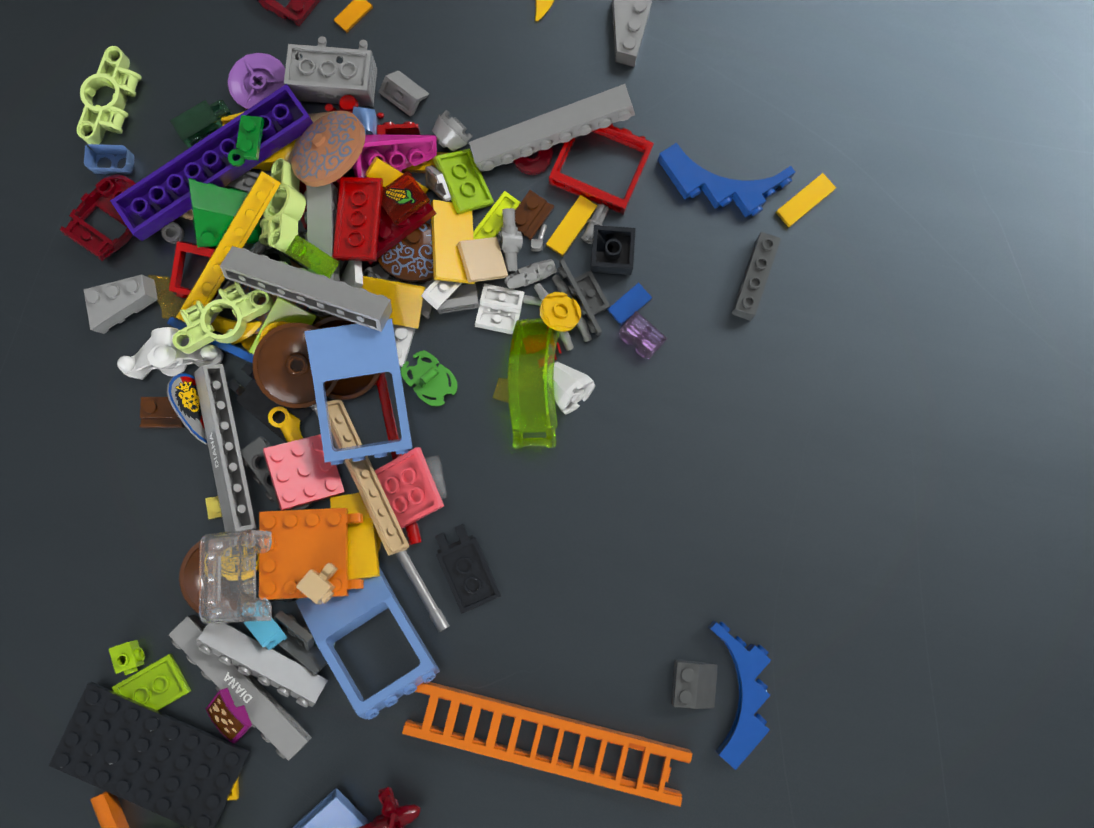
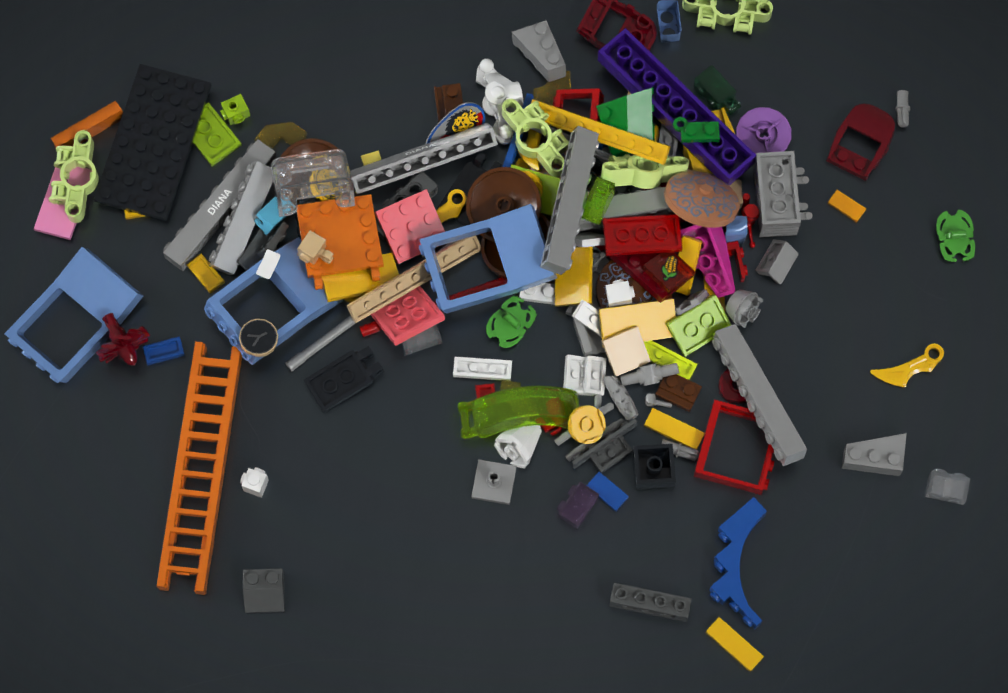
camera: 85 degrees right, 10 degrees down
light grey tile [162,222,184,244] -> none
slope [205,688,252,744] -> none
blue arch [708,621,771,770] -> none
none -> blue tile [143,336,185,365]
none -> yellow tile [187,253,225,294]
none -> black tile [239,319,278,357]
none -> white brick [240,468,269,498]
none -> clear yellow tile [254,122,307,149]
none -> white sticker [256,249,280,279]
none -> white plate [453,357,512,381]
none -> light grey tile [471,459,517,505]
none -> red tile [475,383,497,405]
none -> white brick [605,279,635,307]

